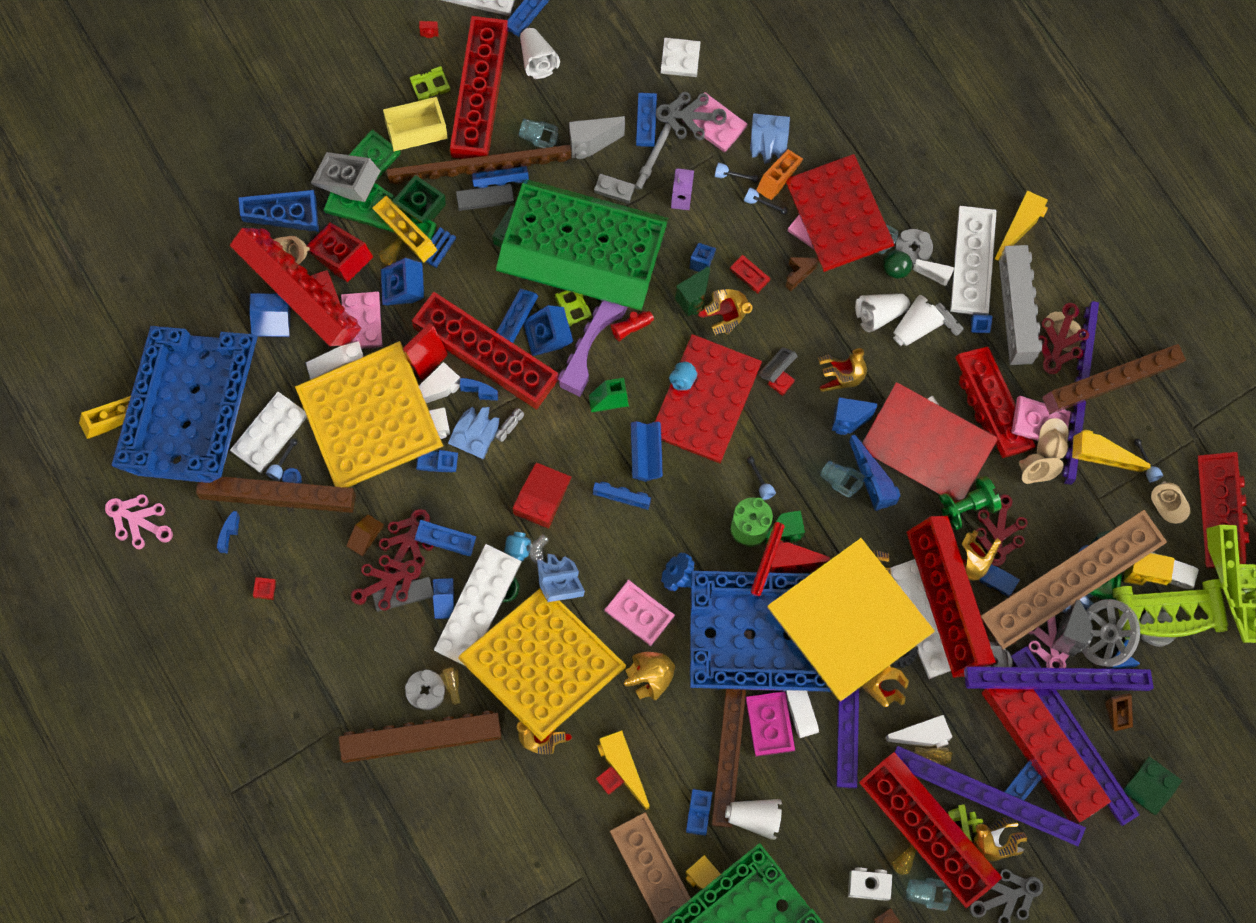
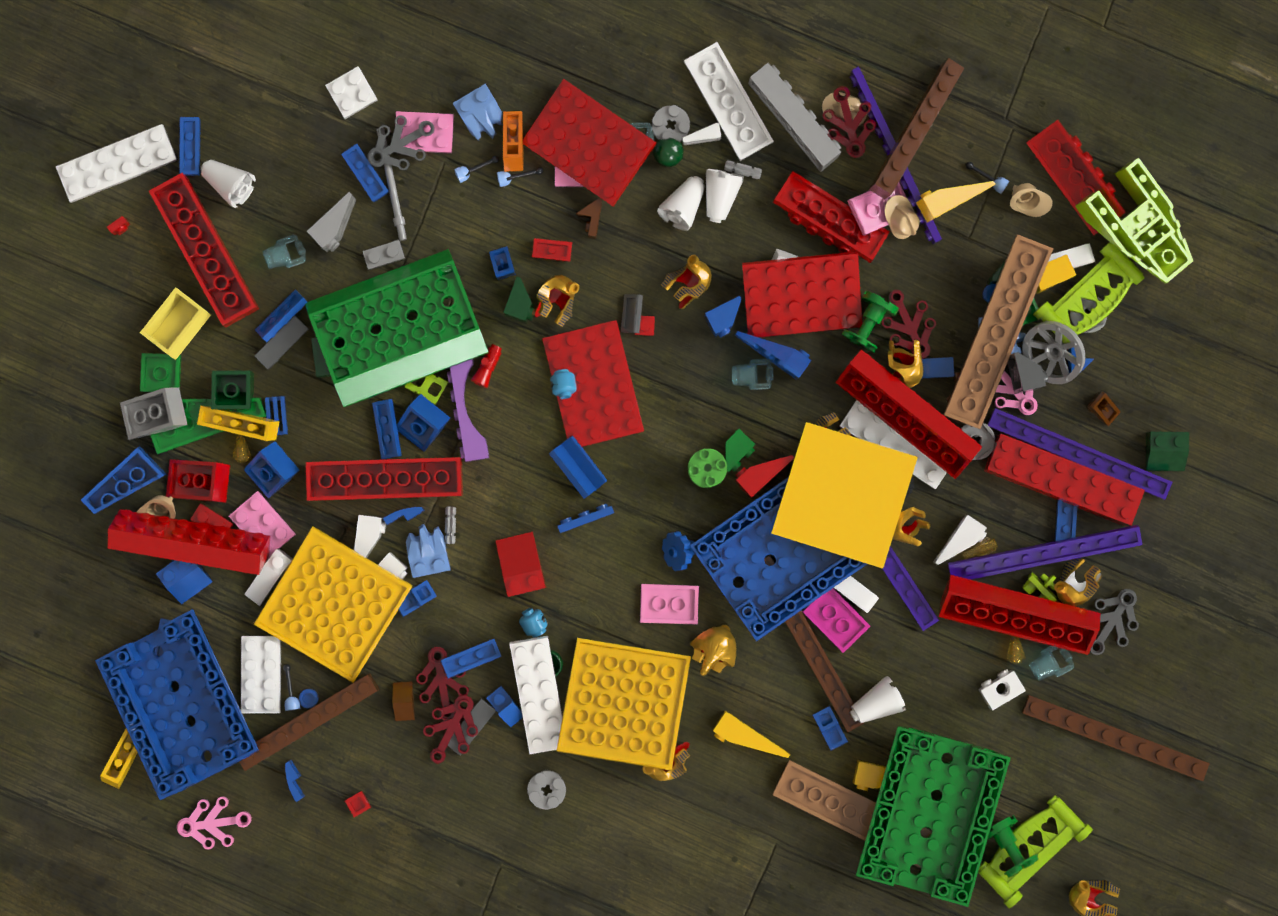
camera: 30 degrees left, 15 degrees up
reddish brown brick [339,711,502,763] -> none
reddish brown plate [387,145,571,184] -> none
red tile [402,323,448,381] -> none
lime piece [410,66,450,101] -> none
clear yellow cone [440,667,461,704] -> none
clear arm [530,534,549,562] -> none
medium blue plate [537,554,585,602] -> none
green slope [589,378,629,412] -> none
red plate [596,766,624,795] -> none
medium lavender torso [671,169,694,210] -> none
hinge [747,456,776,500] -> none
red axle [751,522,784,596] -> none
dark purple plate [964,667,1153,691] -> none
blue slope [971,315,993,333] -> none
yellow slope [995,191,1048,260] -> none
tan piece [1019,454,1063,484] -> none

